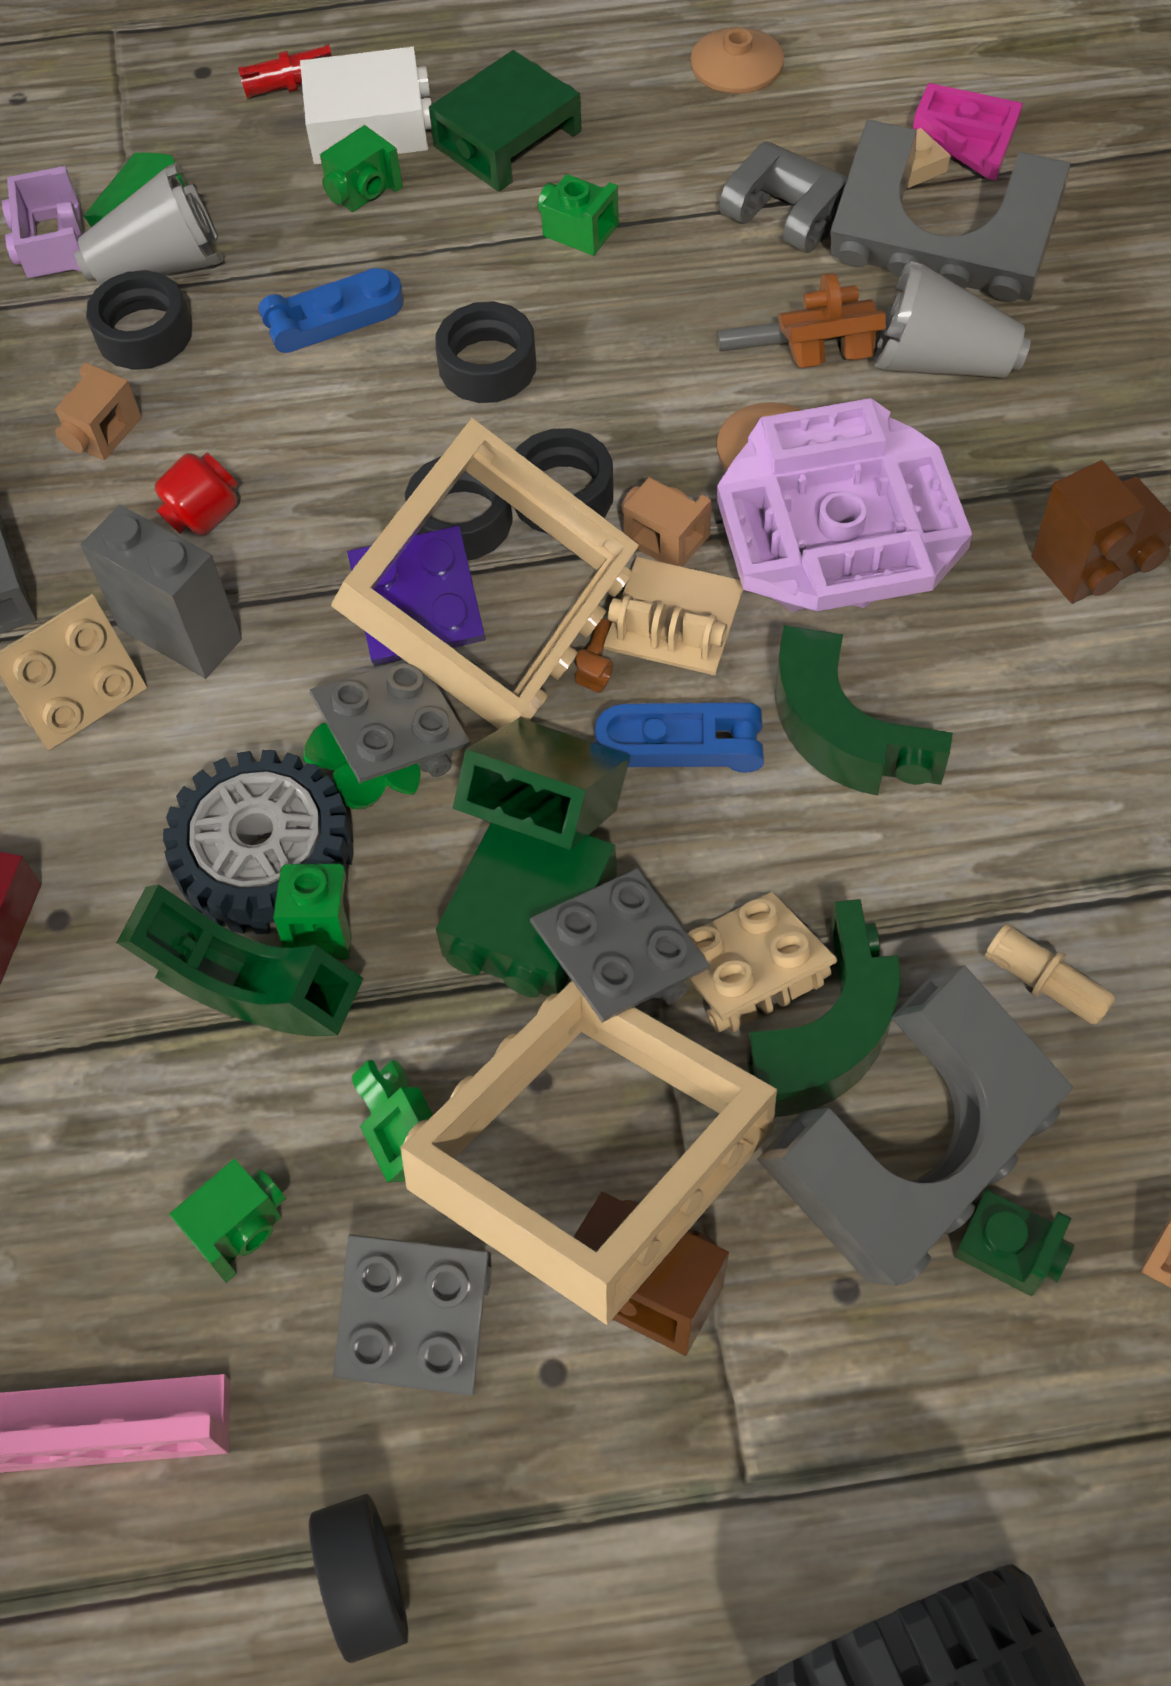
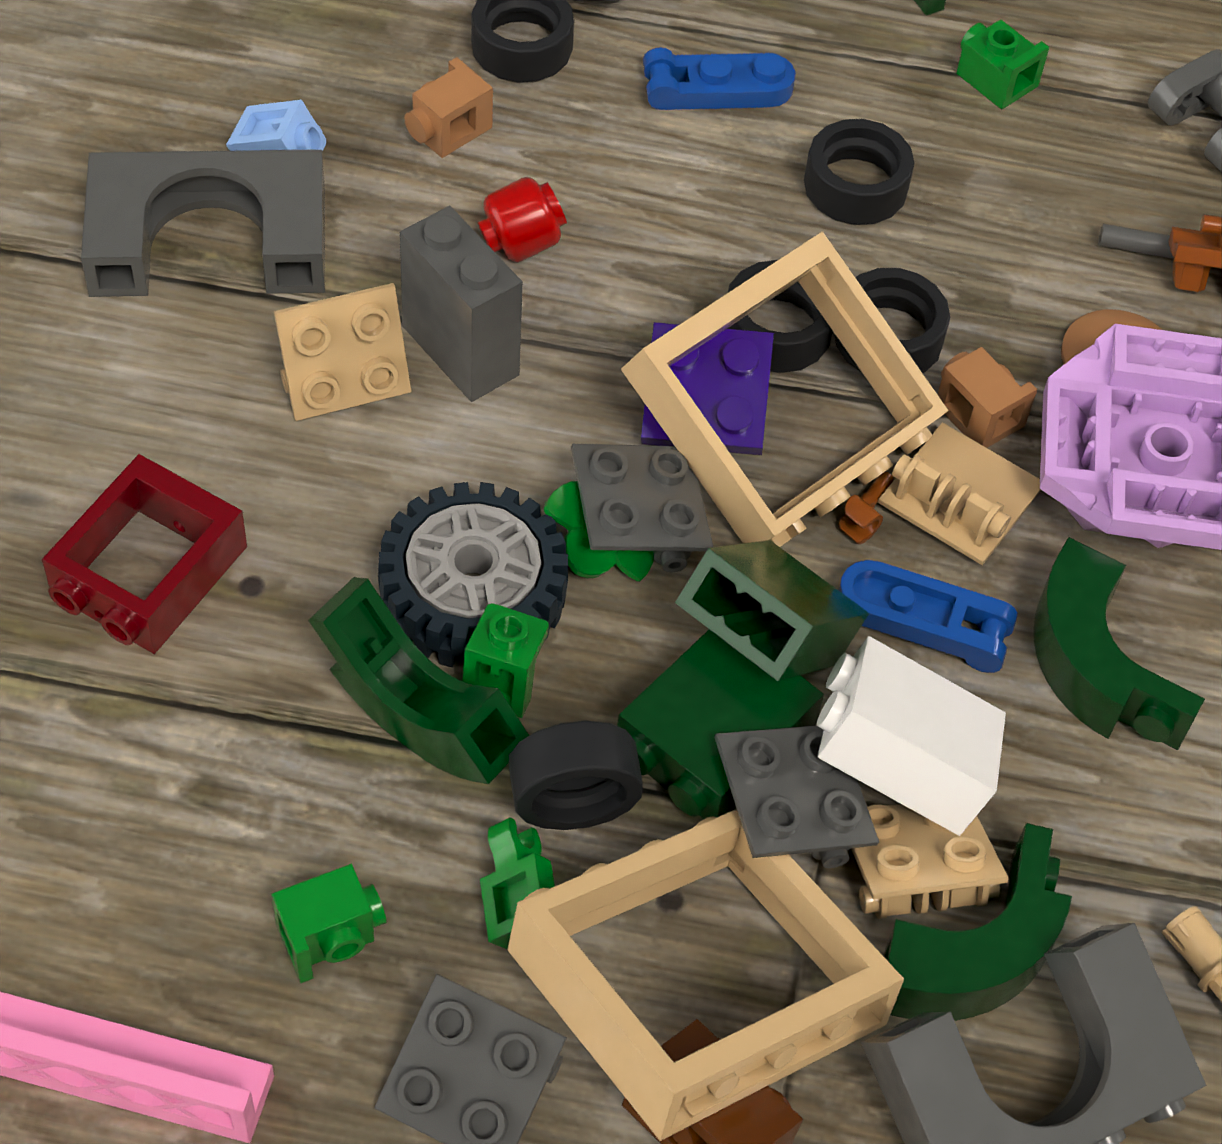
camera: 10 degrees right, 5 degrees down
none -> black tyre [509,720,643,830]
none -> white brick [817,636,1006,836]

